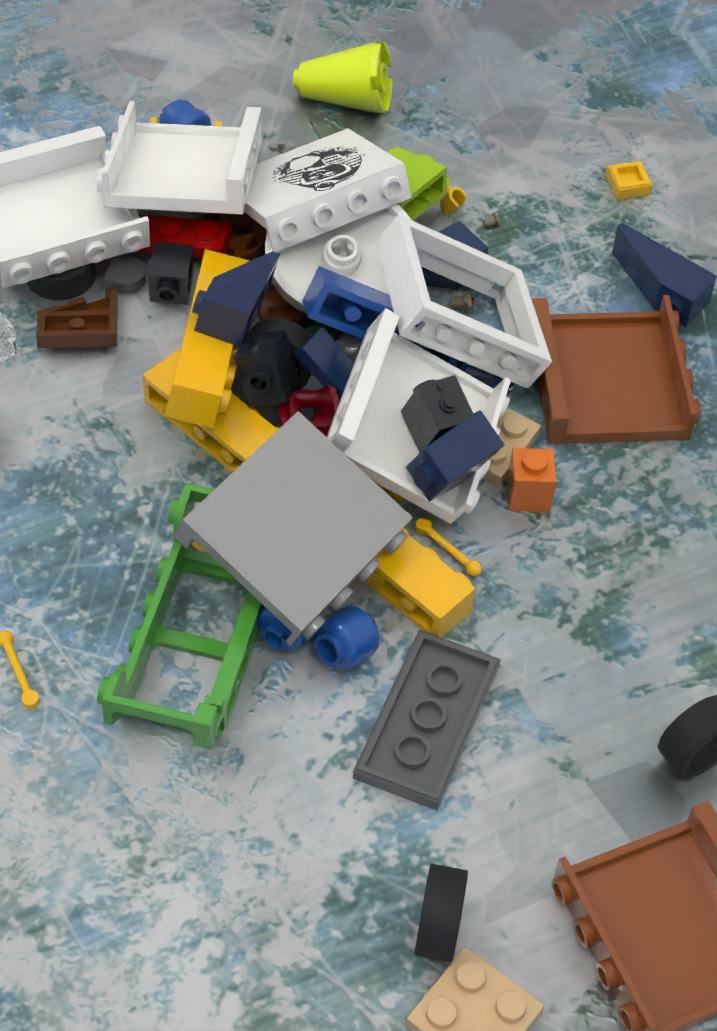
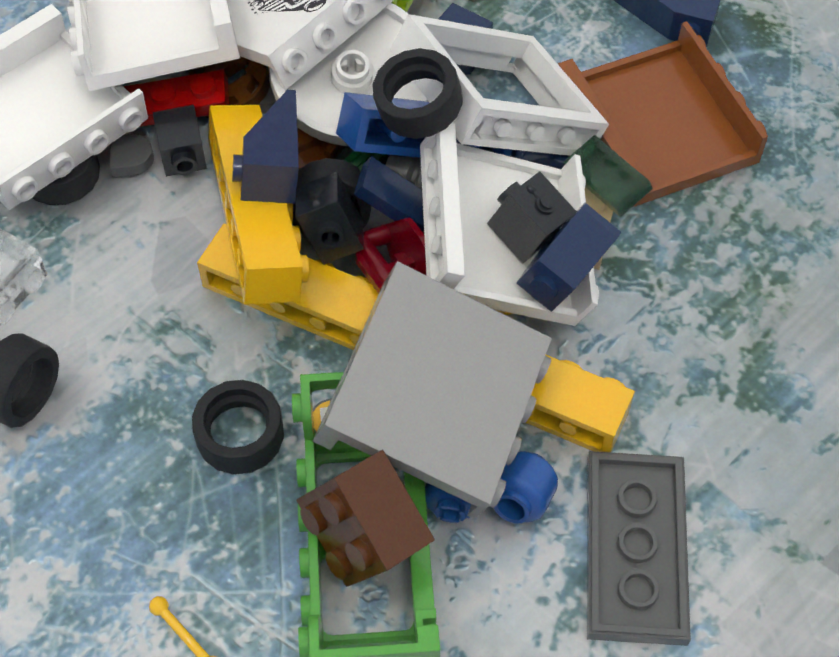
camera: 15 degrees left, 5 degrees up
reddish brown wing [36,288,118,349] -> none
yellow hinge [415,517,482,577] -> none
dark tan piece [450,289,475,314] -> none
orange brick [507,448,556,512] -> none
none -> black tyre [192,380,284,474]
none -> reddish brown brick [296,449,435,587]
none -> black tyre [372,48,463,139]
none -> clear green plate [563,135,653,217]

